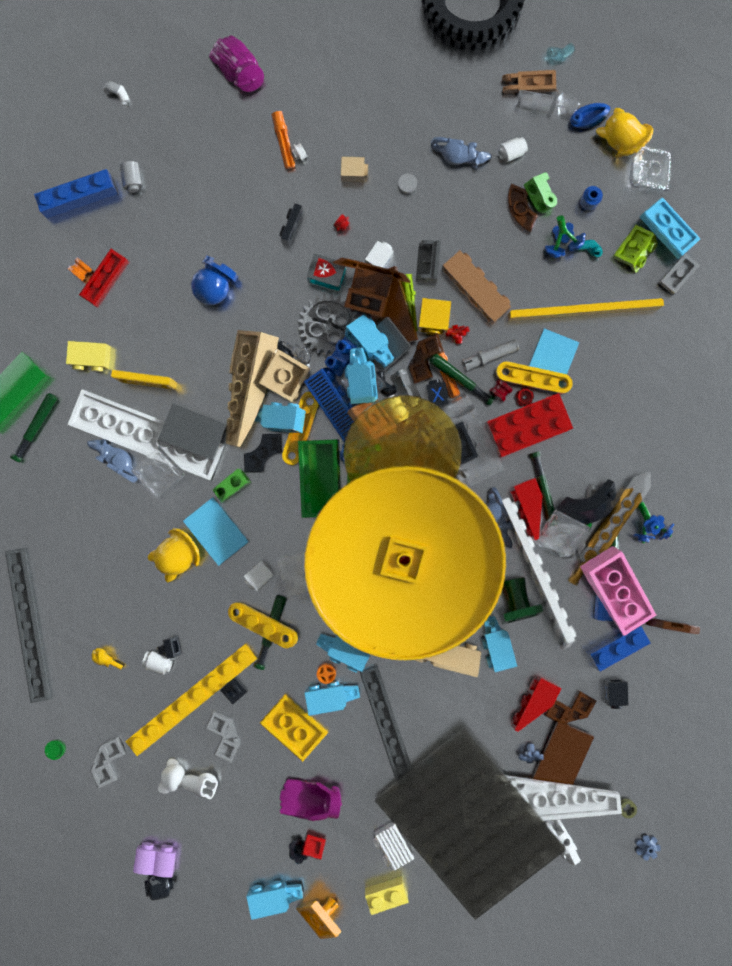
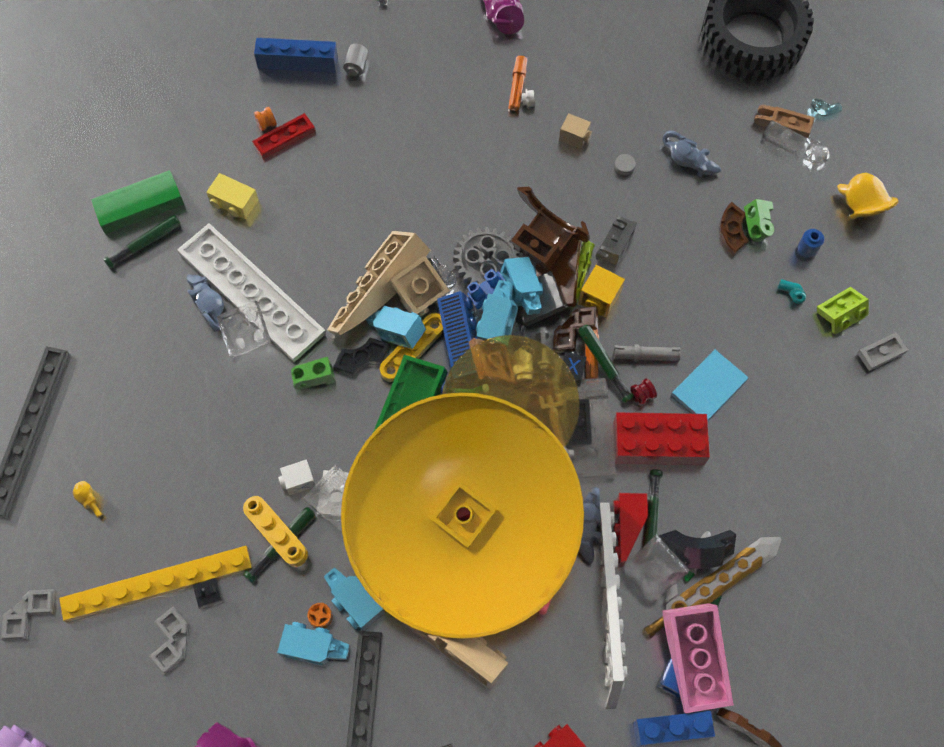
camera: 20 degrees right, 20 degrees down
yellow tile [111,370,177,390] -> none
white brick [142,651,173,675] -> none
yellow hair [147,528,200,583] -> none
black tile [157,636,182,659] -> none
white animal [158,758,218,799] -> none
dark grey tile [159,403,227,460] -> none
medium azure tile [183,497,249,566] -> none
blue tile [191,255,239,305] -> none
yellow tile [260,693,328,762] -> none
black plate [279,203,303,246] -> none
piece [307,253,346,292] -> none
red plate [333,214,350,232] -> none
white brick [365,241,394,268] -> none
medium nougat brick [442,250,511,325] -> none
red plant [445,325,470,344] -> none
medium azure hinge [481,616,517,672] -> none
yellow plate [496,361,573,394] -> none
white brick [498,137,528,162] -> none
dark green plant [500,577,544,625] -> none
yellow tile [508,298,664,321] -> none
red plate [515,388,534,406] -> none
blue plant [545,215,586,258] -> none
blue arm [570,103,611,129] -> none
clear slope [629,146,672,192] -> none
blue plant [633,502,675,544] -> none
medium azure tile [640,198,700,259] -> none

